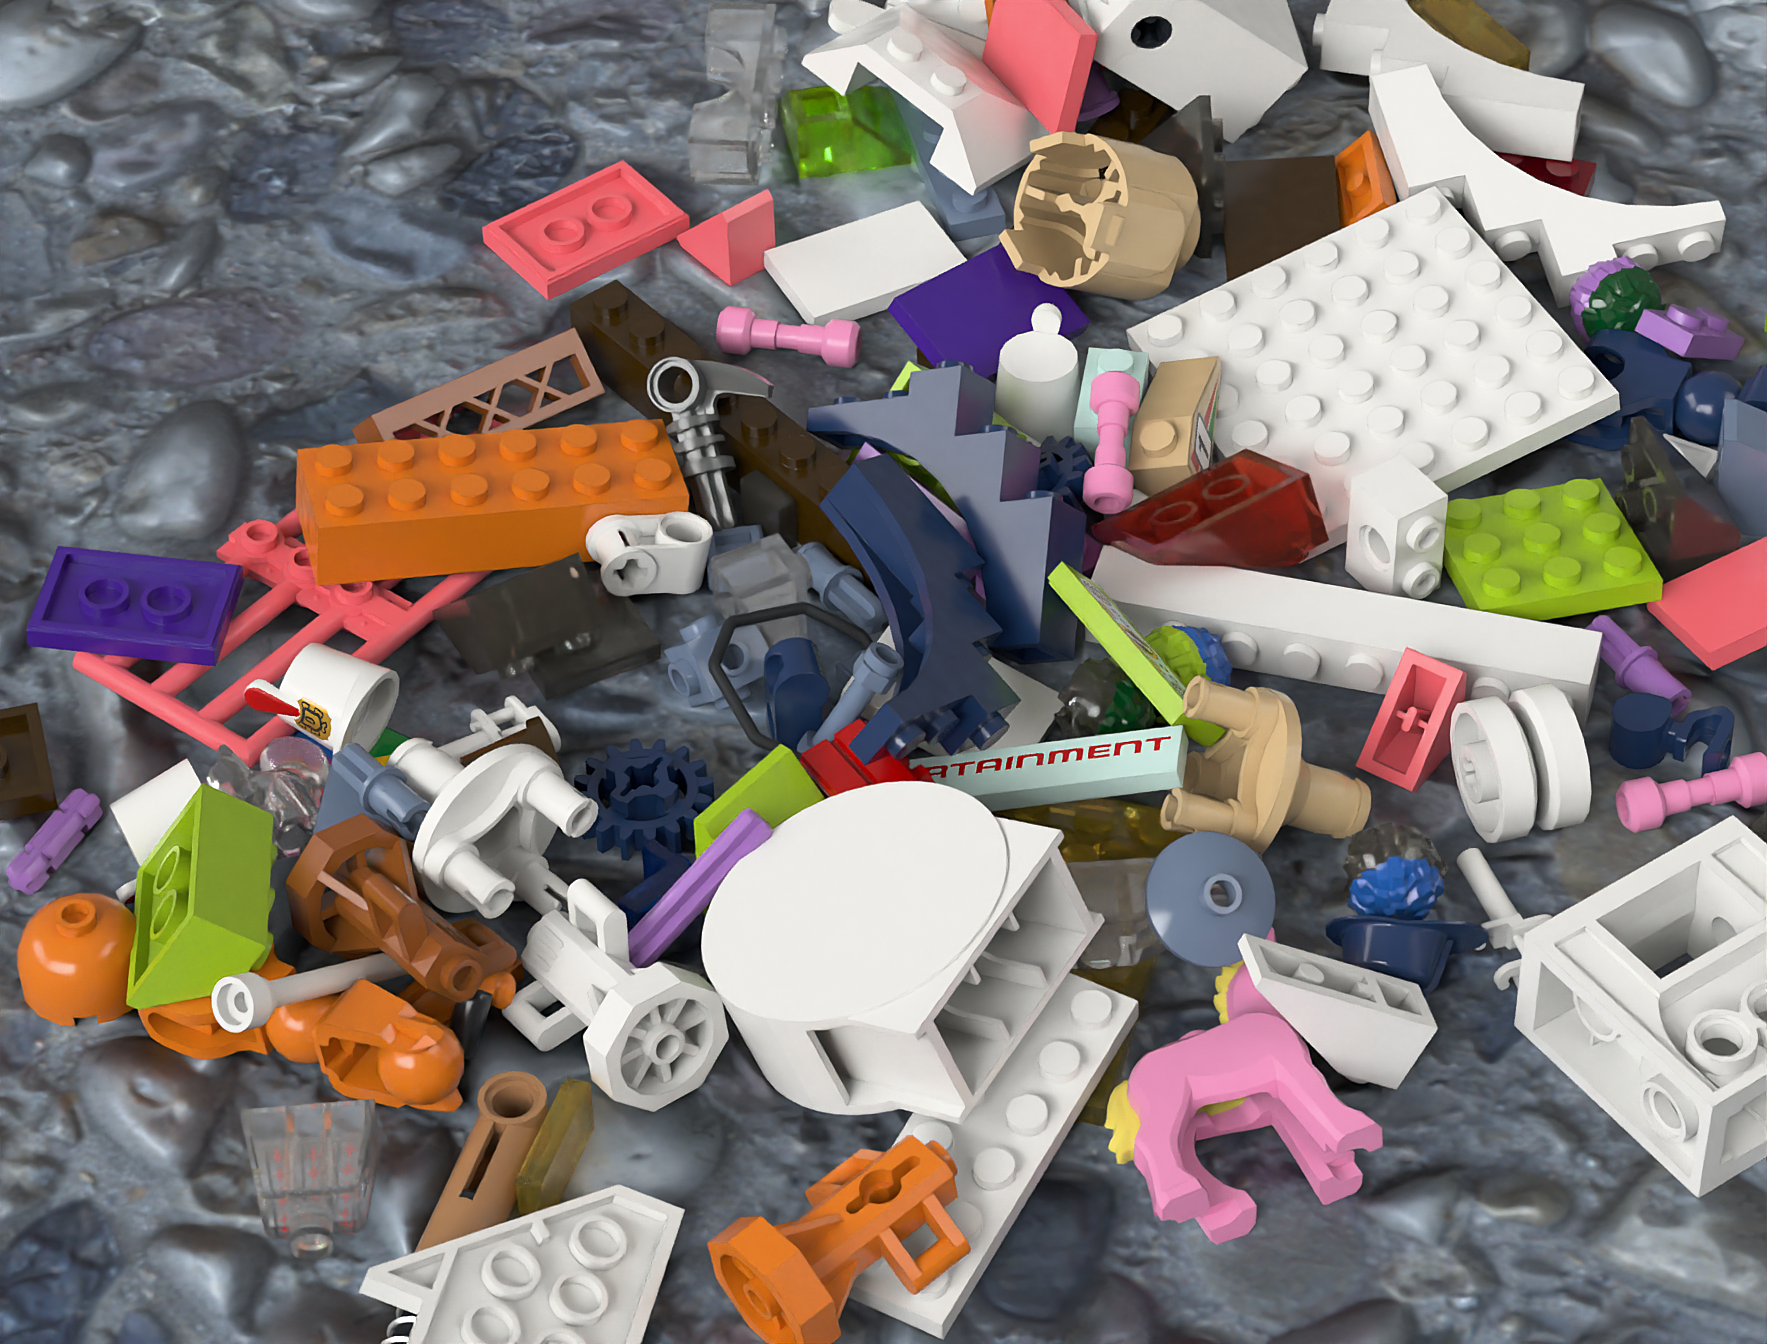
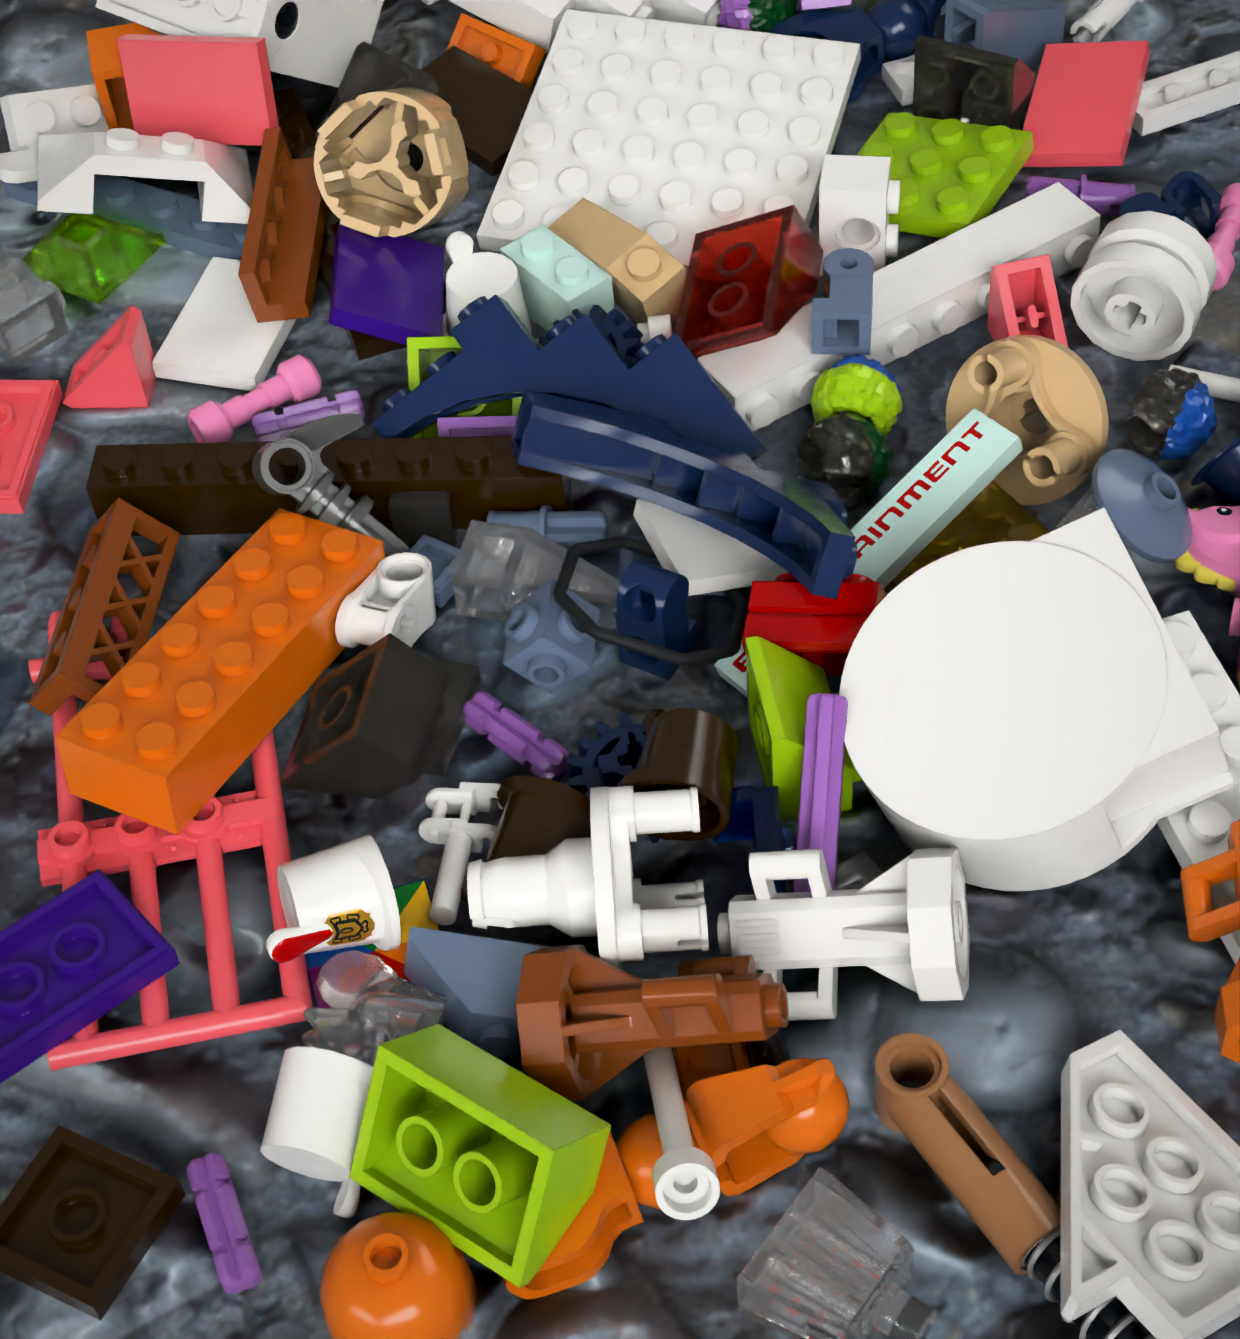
camera: 45 degrees left, 5 degrees up
sand blue axle [332,743,432,841] -> none
clear yellow tile [515,1077,595,1217] -> none
sand blue bar [797,642,904,753] -> none
lime tile [1047,561,1226,748] -> none
bright pink piece [1083,371,1140,514] -> none
none -> dark orange fence [238,127,328,323]
none -> medium lavender axle [252,390,365,442]
none -> medium lavender axle [462,691,569,781]
none -> dark brown hat [617,708,738,841]
none -> sand blue leg [812,248,874,355]

